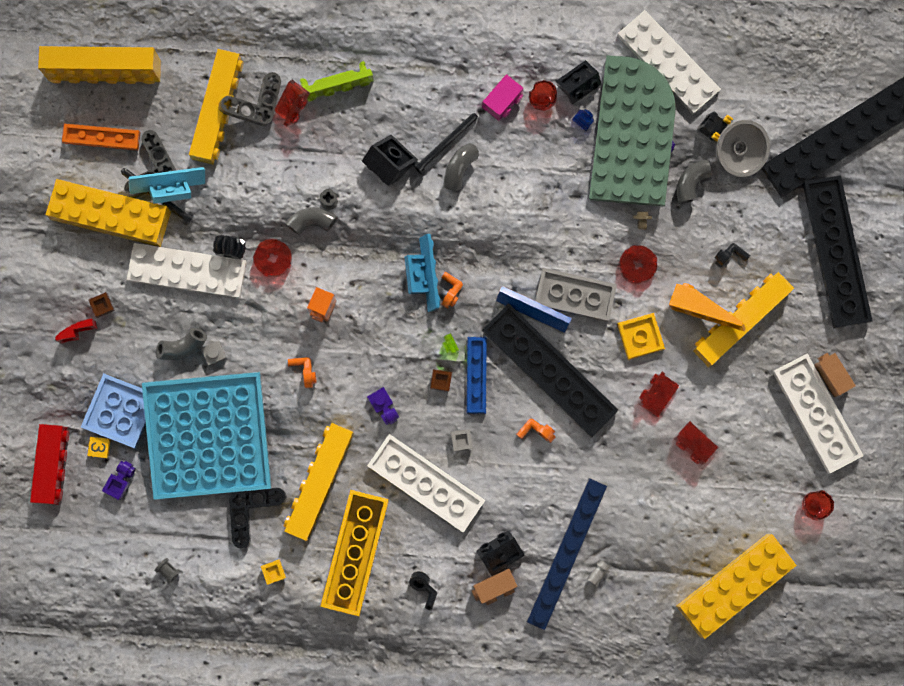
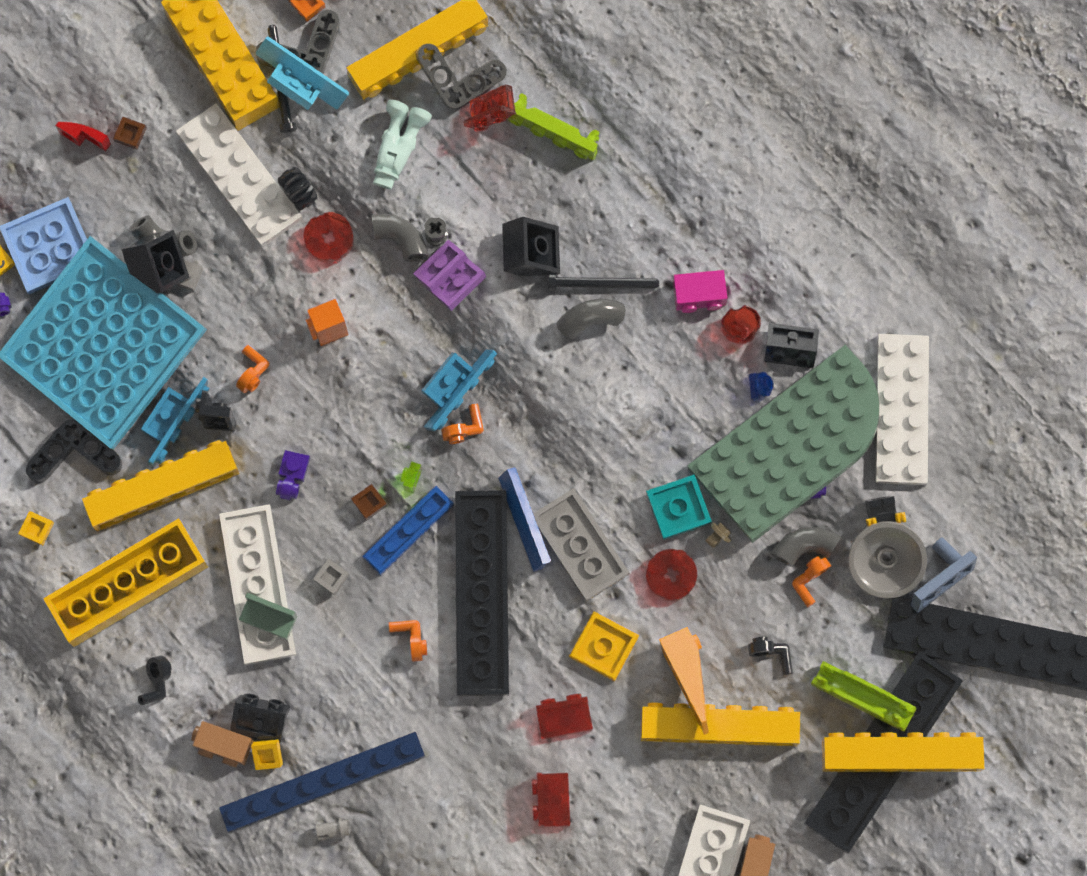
camera: 50 degrees right, 5 degrees down
none -> black slope [121,230,189,294]
none -> dark azure bracket [141,377,210,468]
none -> black bracket [195,390,236,432]
none -> sand green panel [239,592,298,640]
none -> yellow plate [251,739,283,770]
none -> light aqua piece [373,100,432,190]
none -> medium lavender slope [413,240,486,311]
none -> teal plate [646,474,712,540]
none -> orange plate [792,556,831,608]
none -> lime piece [811,661,916,732]
none -> yellow brick [822,732,985,772]
none -> sand blue piece [911,537,977,613]

